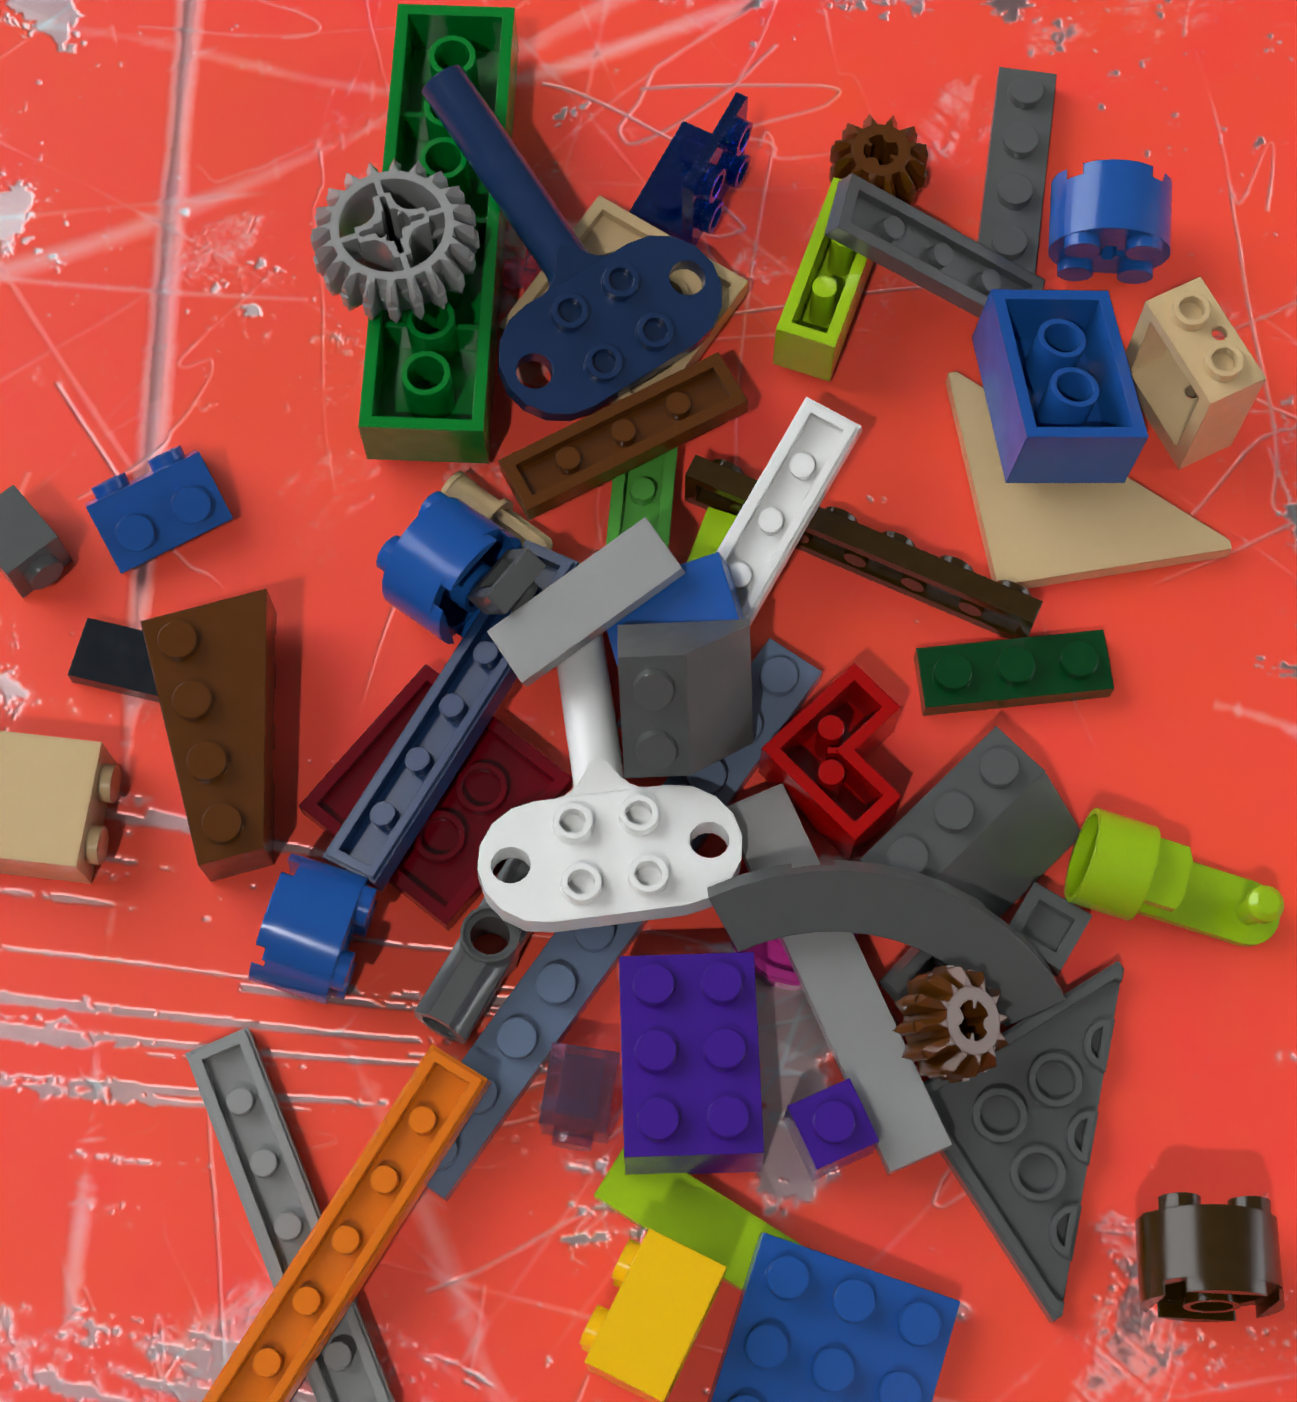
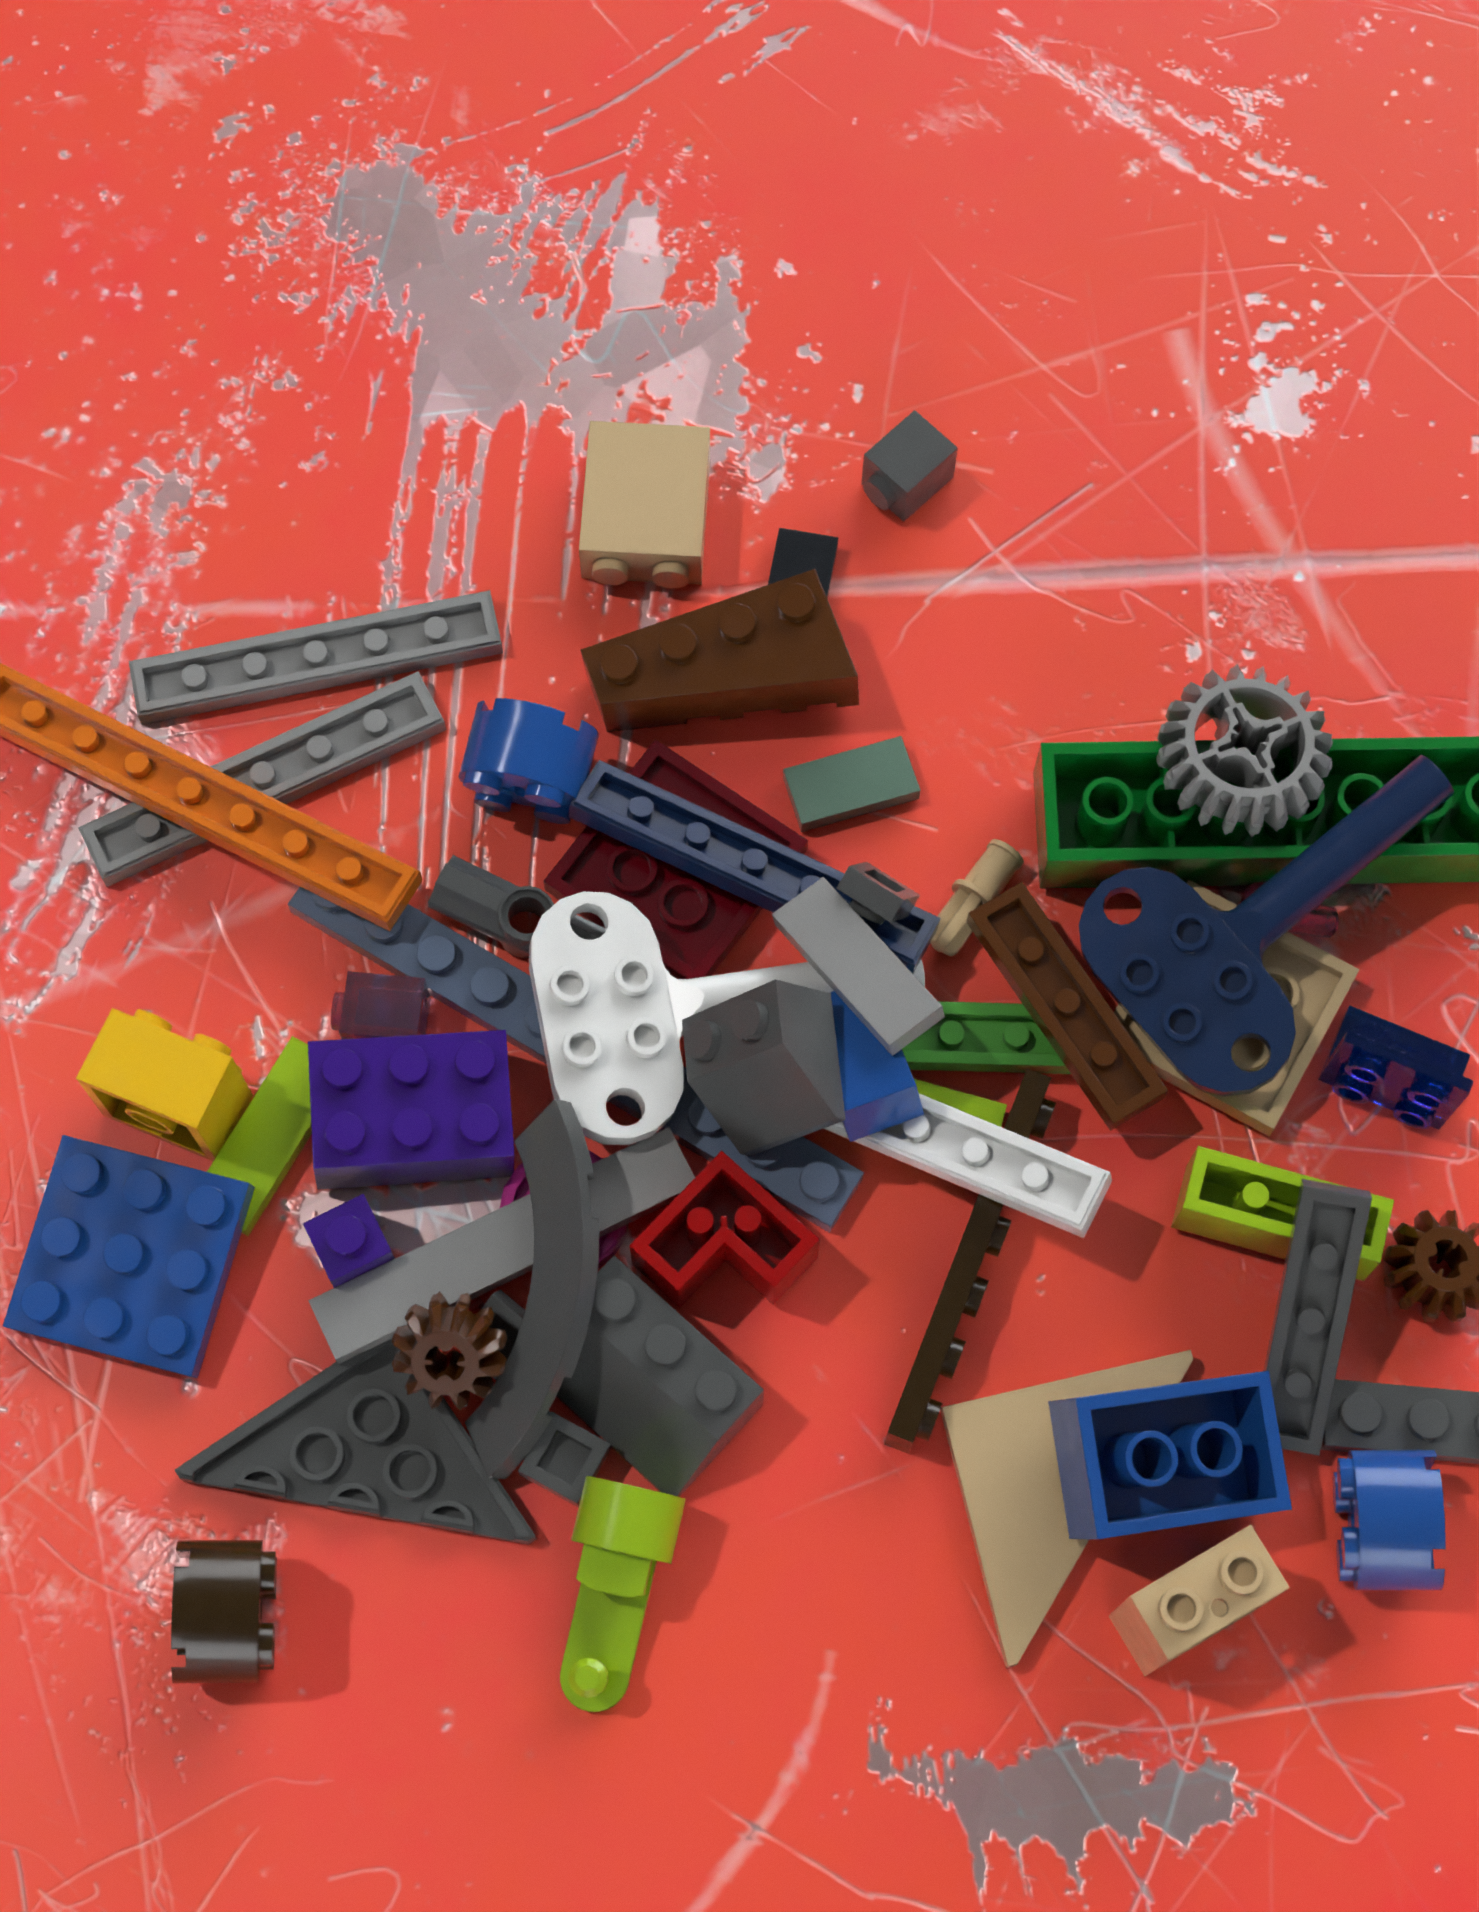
camera: 85 degrees right, 0 degrees up
blue bracket [85,445,233,574] -> none
blue brick [376,491,522,644] -> none
dark green plate [914,630,1114,716] -> none
none -> light grey tile [129,590,503,725]
none -> sand green tile [783,736,921,832]

